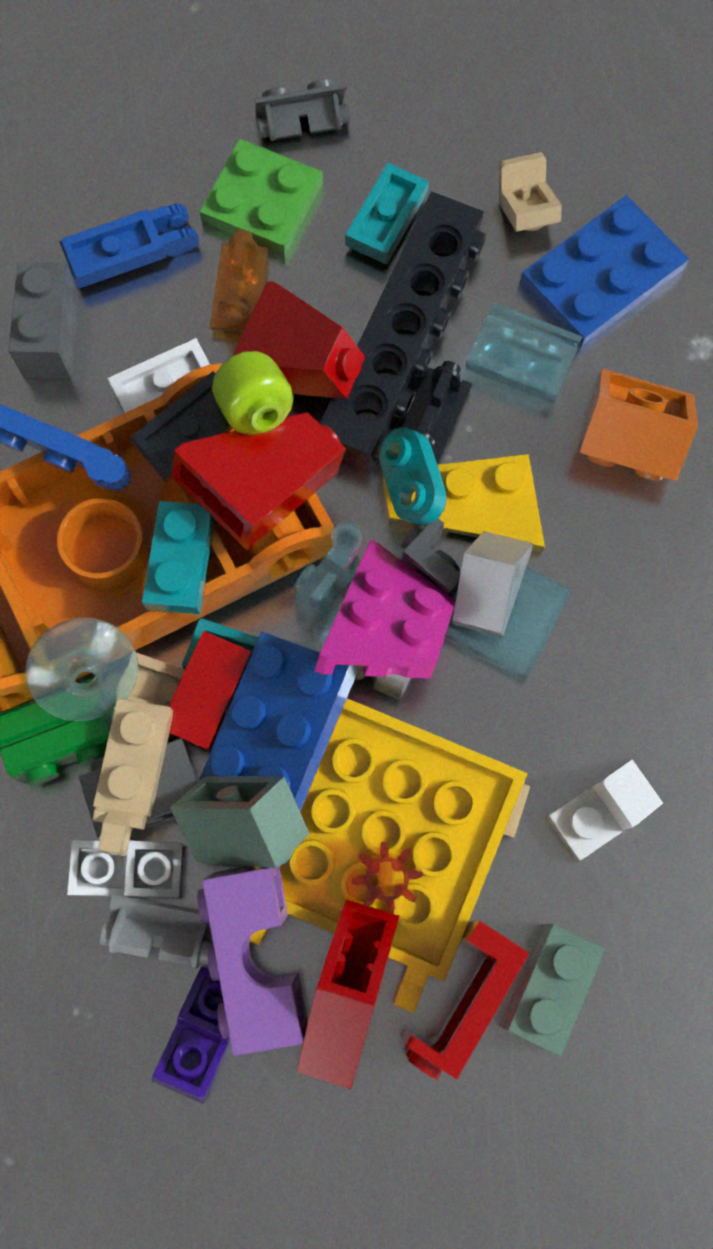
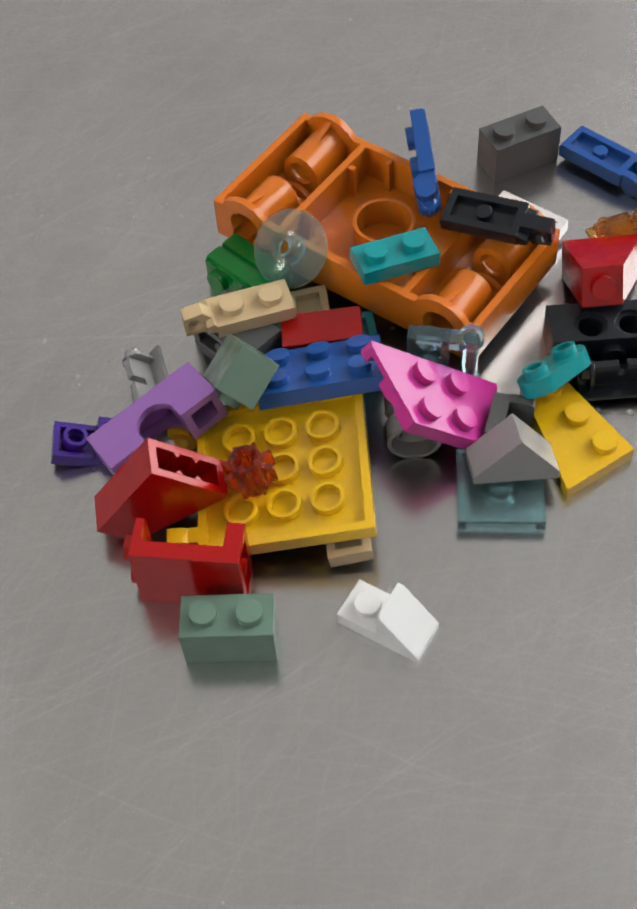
camera: 70 degrees right, 20 degrees down
white slope [67,840,182,898] -> none
red slope [172,412,346,550] -> none
lime head [212,351,293,435] -> none

